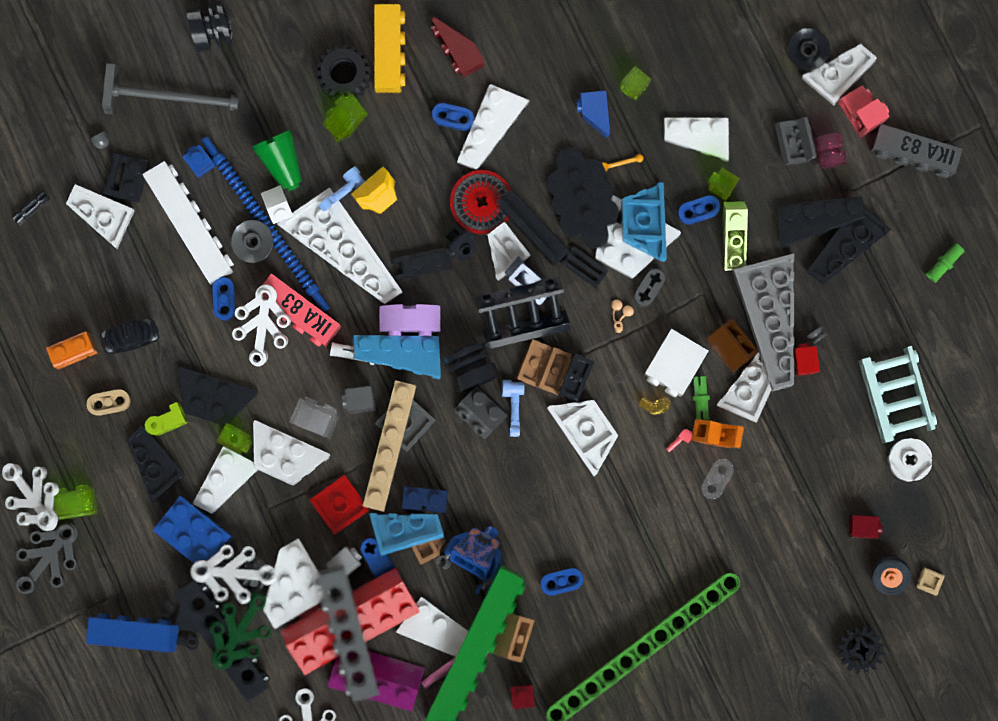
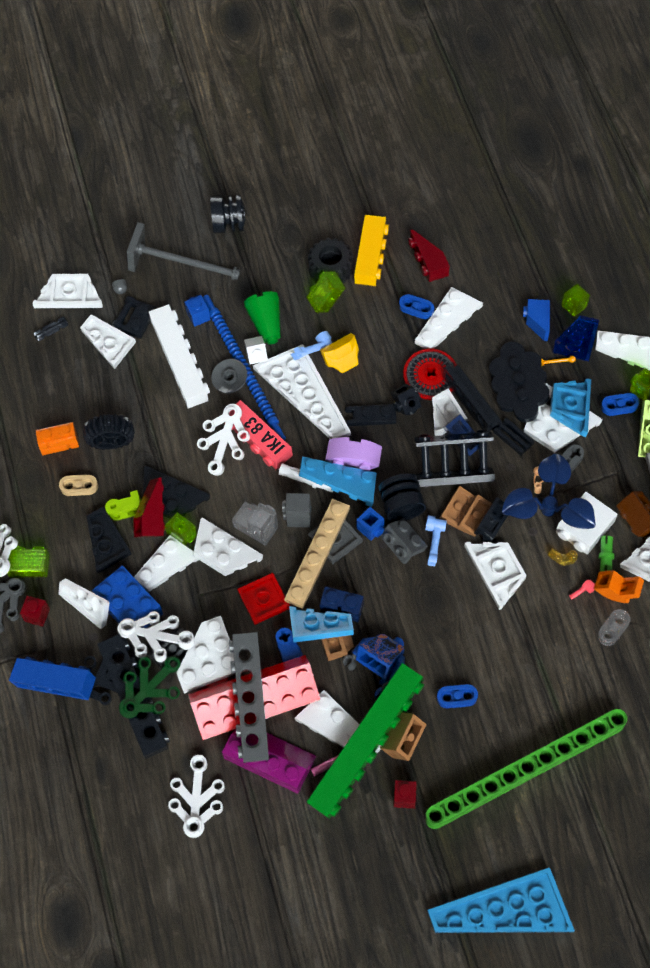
camera: 15 degrees right, 20 degrees down
blue plate [212,277,236,321] -> none
light grey piece [326,547,362,577] -> none
none -> dark red brick [20,596,50,627]
none -> white wing [33,274,103,308]
none -> white wing [58,578,110,629]
none -> dark red slope [133,478,165,537]
none -> blue brick [357,507,384,541]
none -> dark blue plant [502,454,596,529]
none -> clear blue wedge [553,315,599,362]

